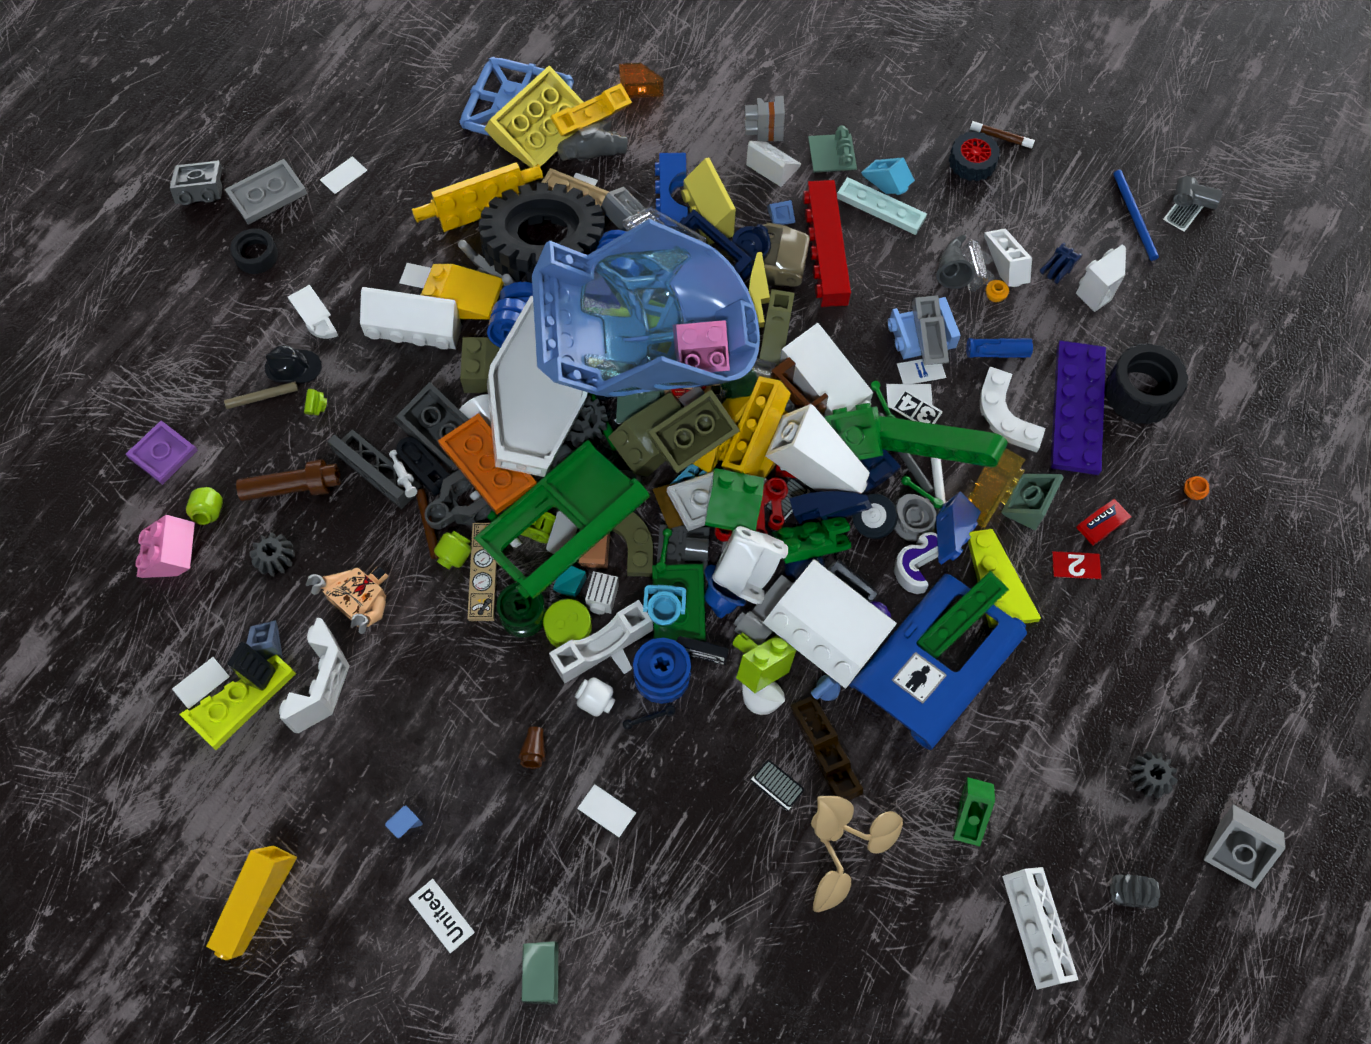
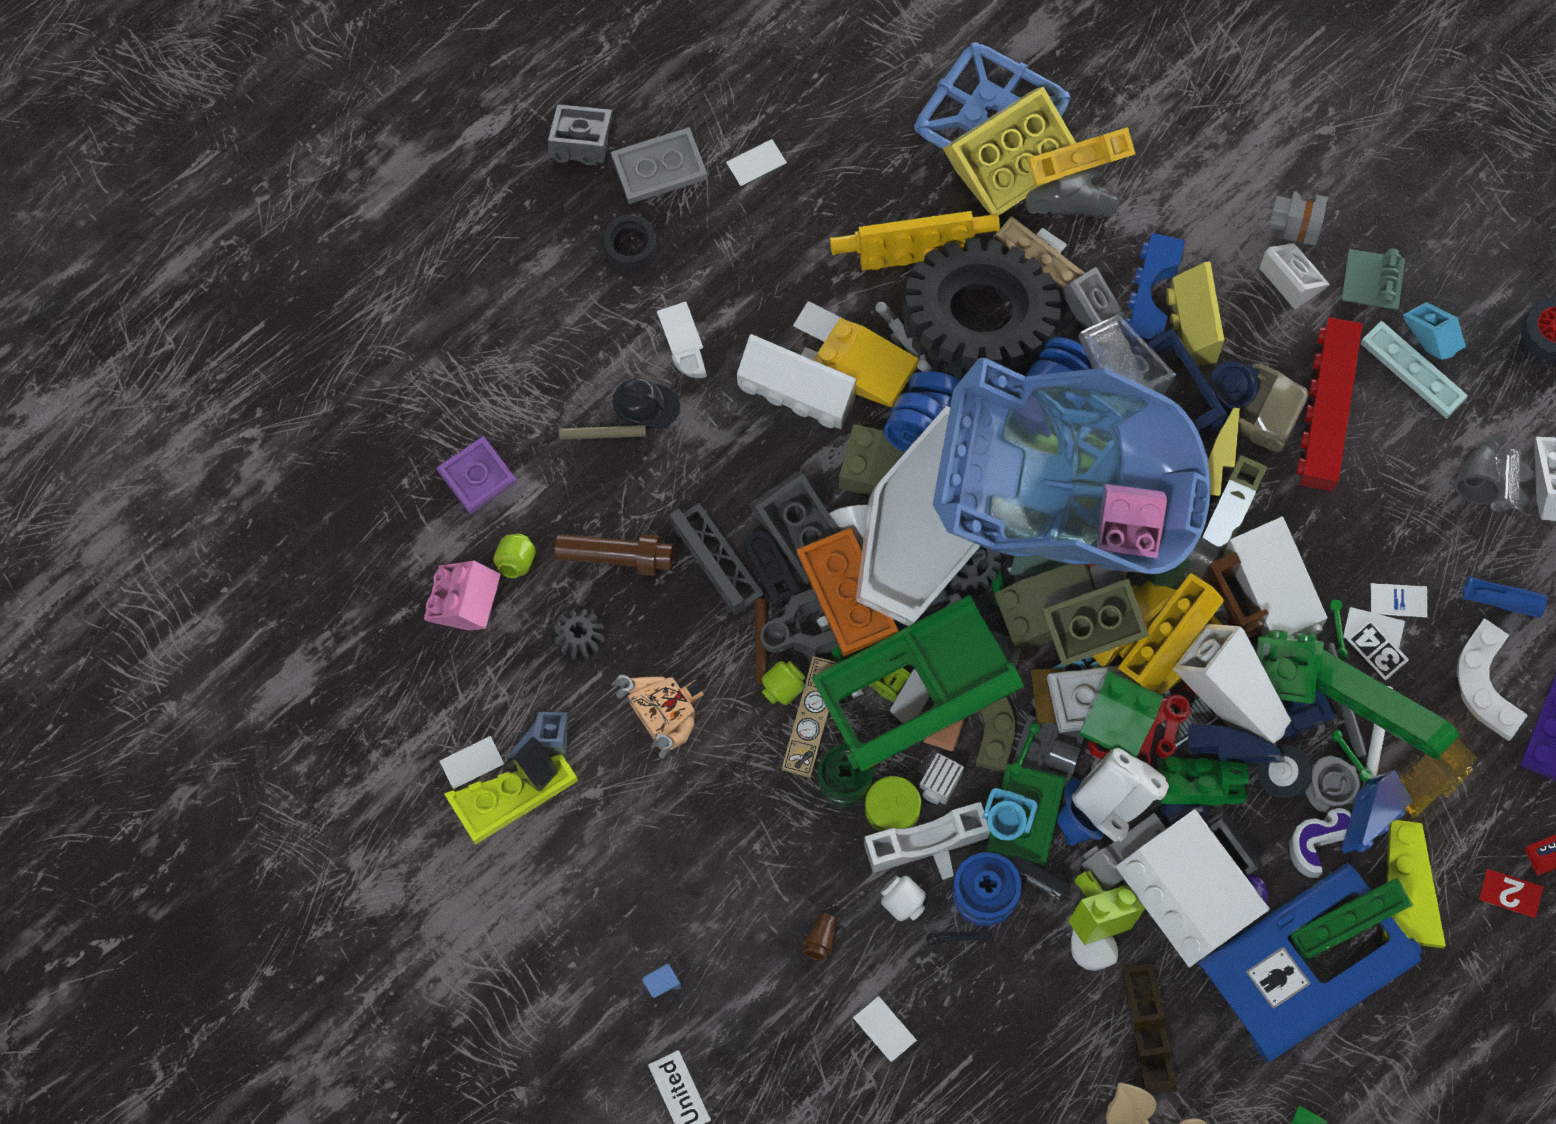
camera: 20 degrees right, 5 degrees up
yellow slope [206,846,297,960] -> none
white slope [279,618,350,733] -> none
lime plate [304,389,327,416] -> none
white piece [389,450,417,497] -> none
teal slope [553,566,587,600] -> none
clear orange slope [619,63,664,98] -> none
sticker [750,760,804,811] -> none
medium blue slope [767,200,795,225] -> none
medium blue plate [811,675,840,701] -> none
light blue panel [888,297,961,359] -> none
light grey slope [912,295,949,365] -> none
light orange plate [986,280,1009,302] -> none
sand green slope [1001,474,1064,531] -> none

